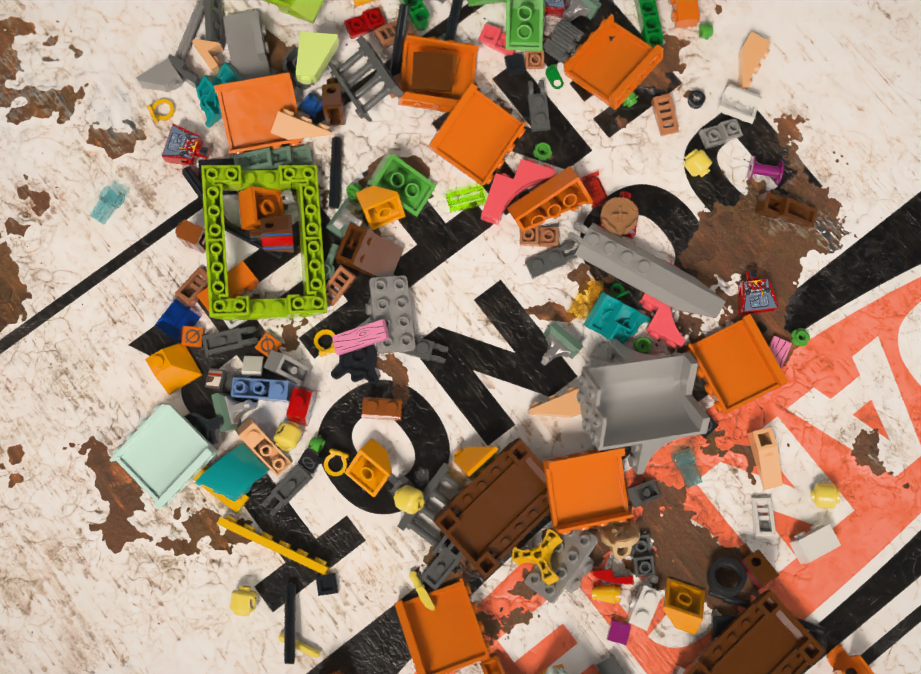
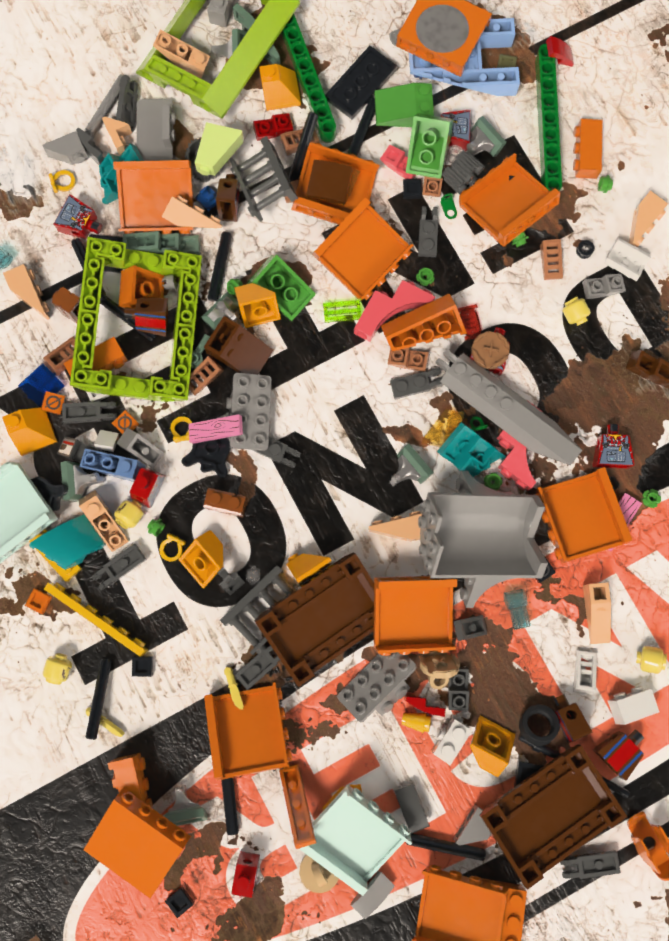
camera: 10 degrees right, 0 degrees up
black tile [298,448,323,475] -> none
light yellow head [394,485,424,514] -> none
yellow piece [512,529,563,585] -> none
magenta tile [606,620,631,645] -> none
magenta piece [747,156,784,185] -> none
none -> light nougat slope [3,264,50,320]
none -> orange tile [24,588,53,614]
none -> torso [593,729,644,781]

